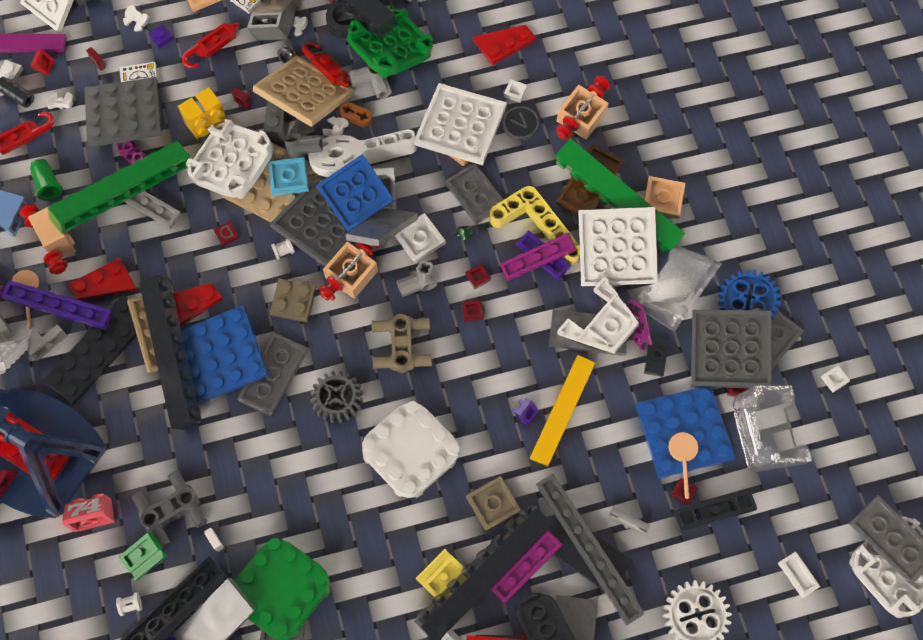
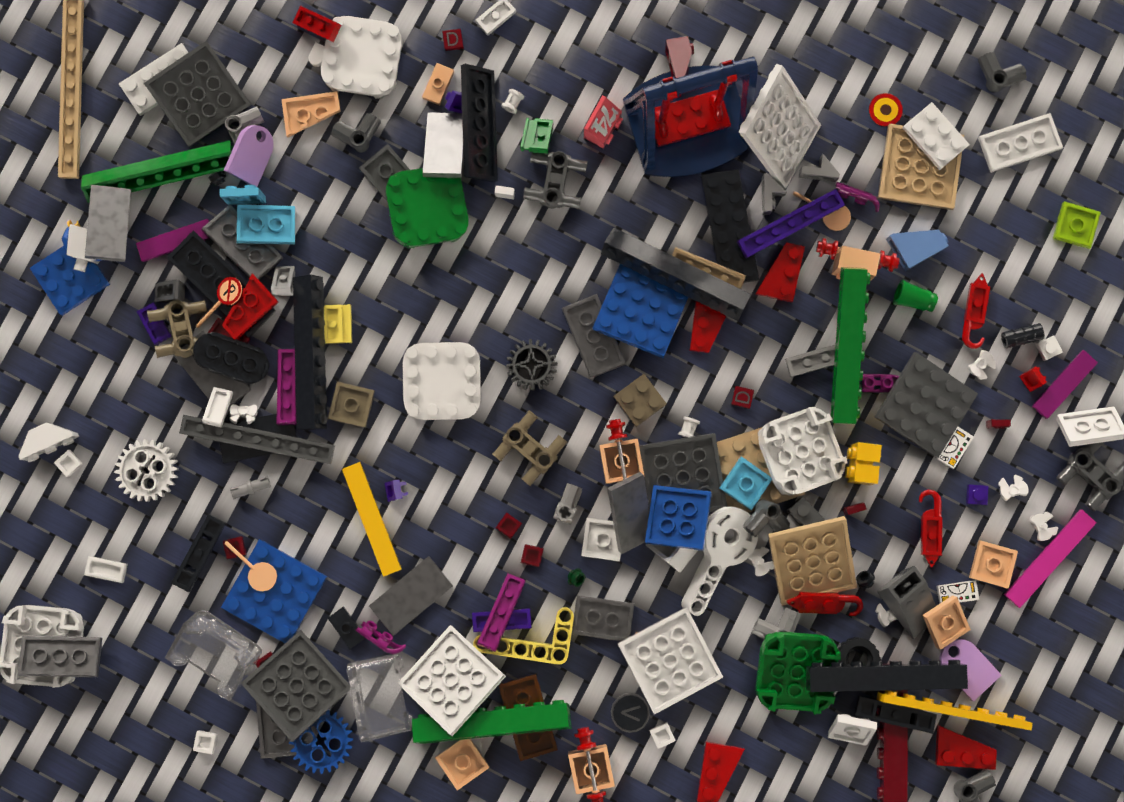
camera: 135 degrees right, 15 degrees up
dark orange beam [340,102,372,127] -> none
white wing [557,277,639,354] -> none
none -> white tile [202,387,233,428]
none -> white piece [230,404,257,424]

